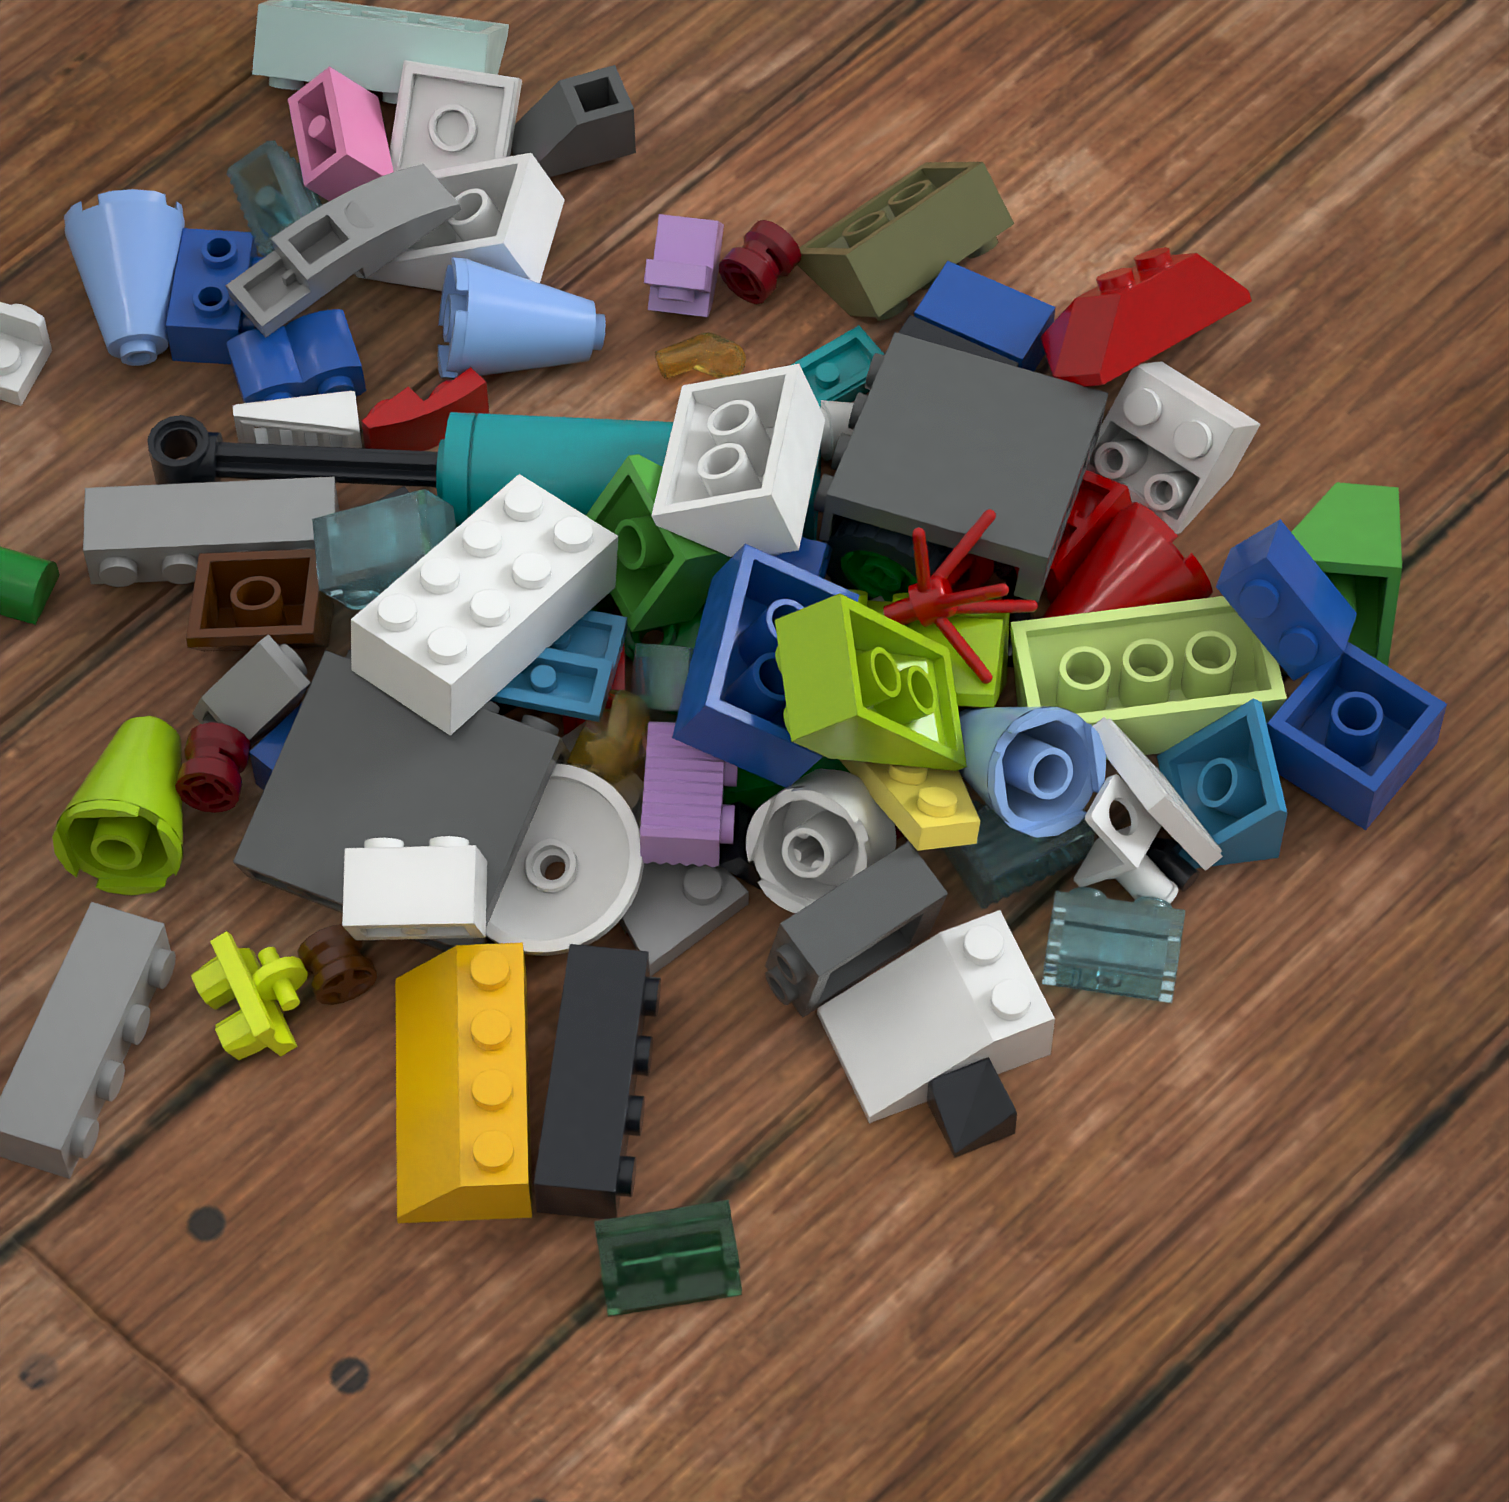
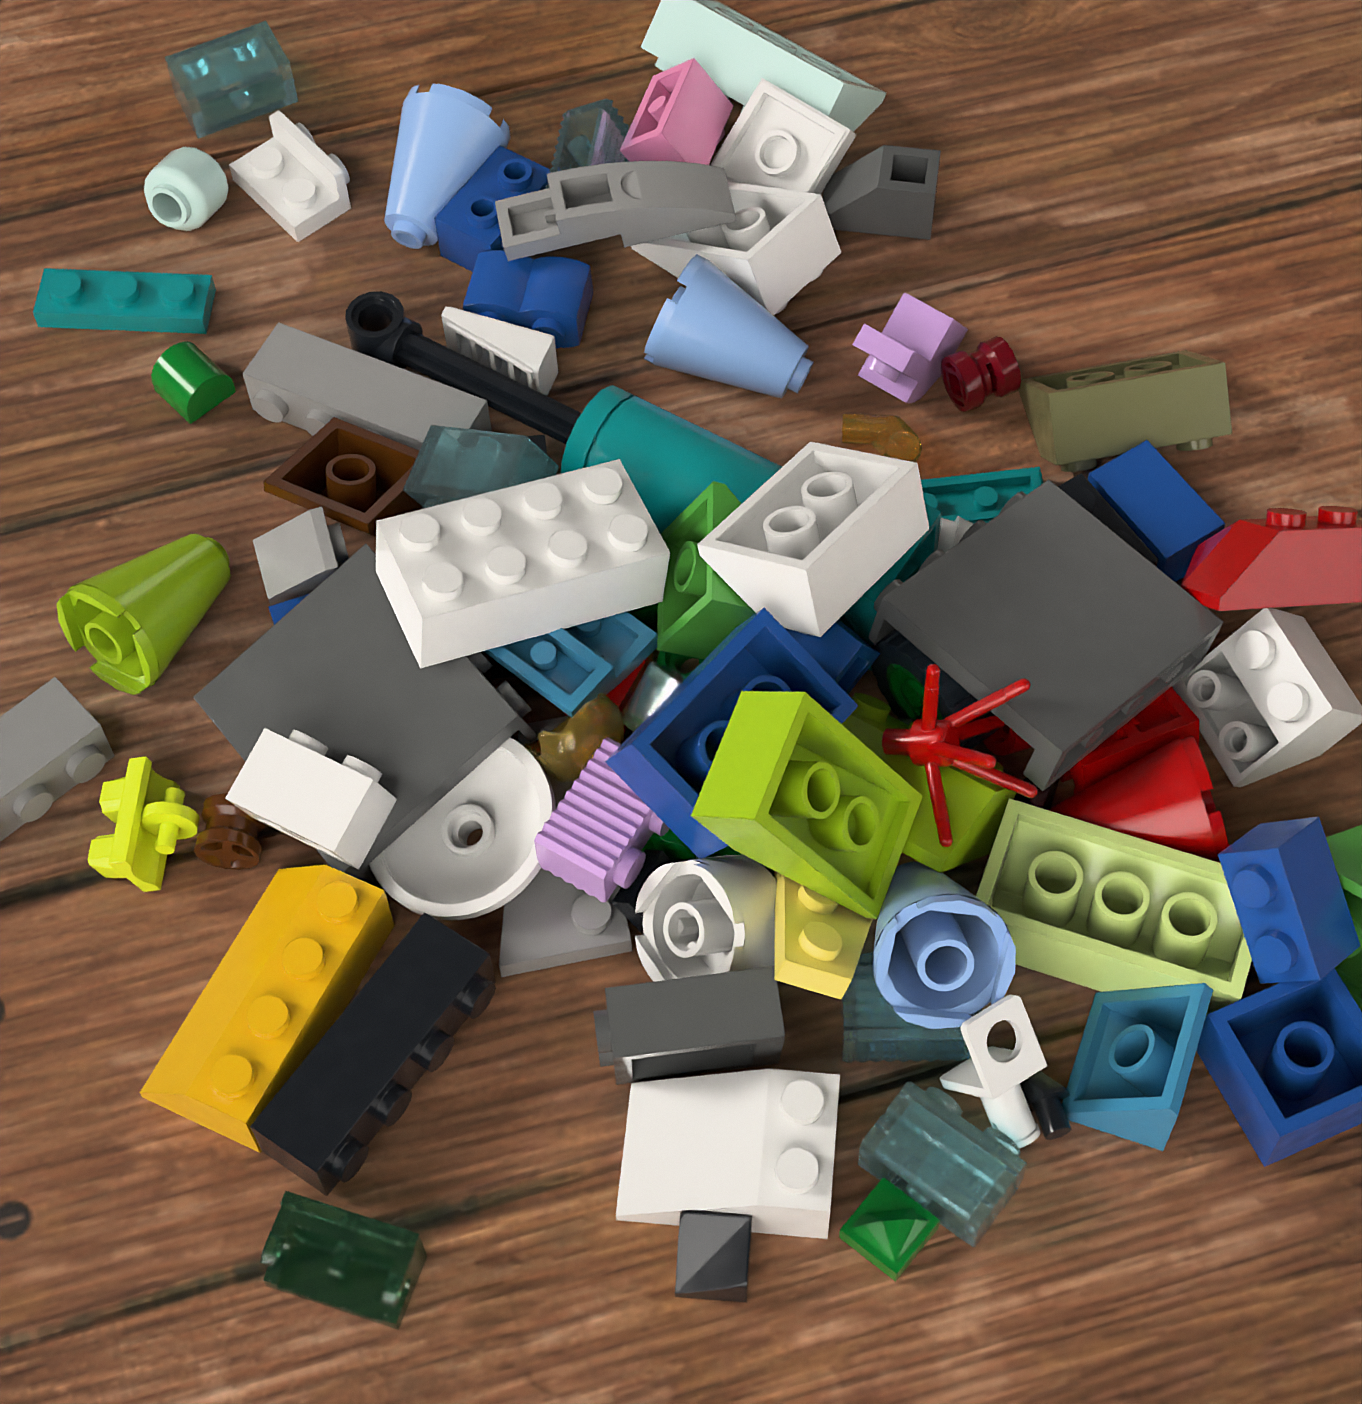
camera: 30 degrees right, 0 degrees up
dark red wheel [175,722,251,813] -> none
red slope [361,367,490,451] -> none
white tile [1093,717,1223,871] -> none
none -> green tile [839,1177,940,1282]

